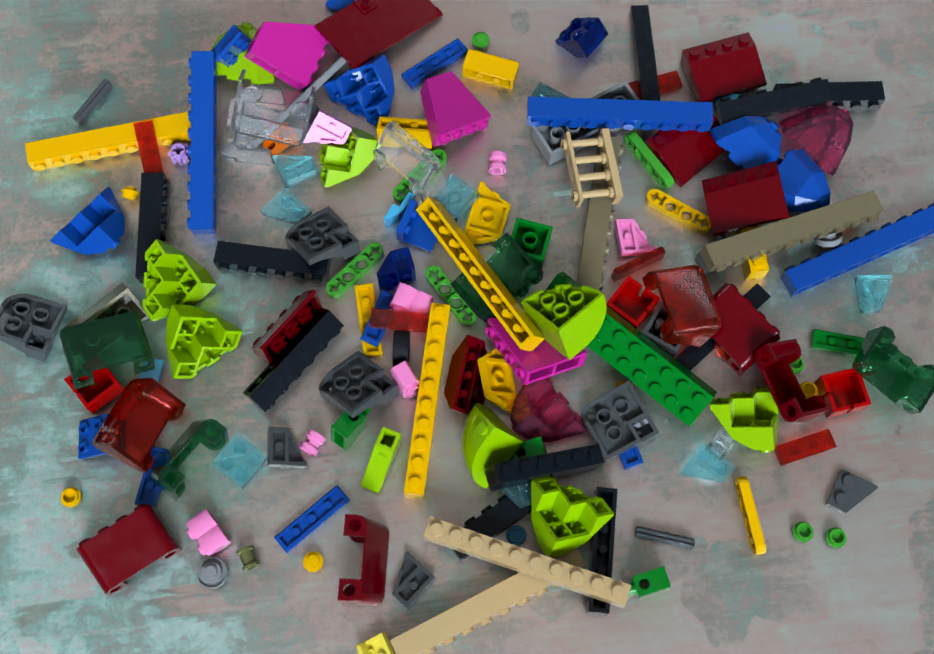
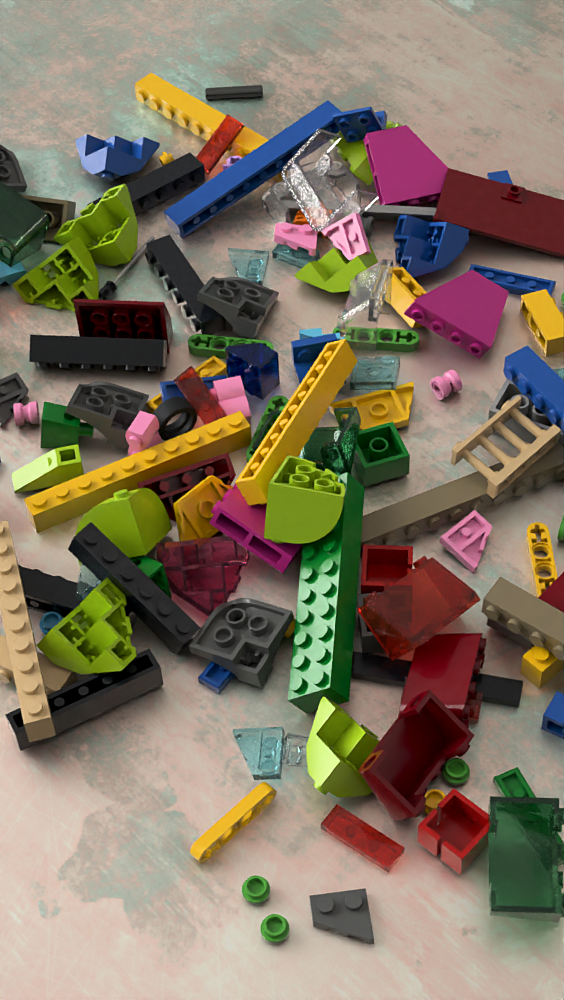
camera: 60 degrees right, 20 degrees down
clear red tile [611,246,666,282] -> none
green torso [628,566,671,598] -> none
dark grey axle [635,526,695,550] -> none
none -> piece [98,236,155,300]
none -> bright pink wing [274,222,318,256]

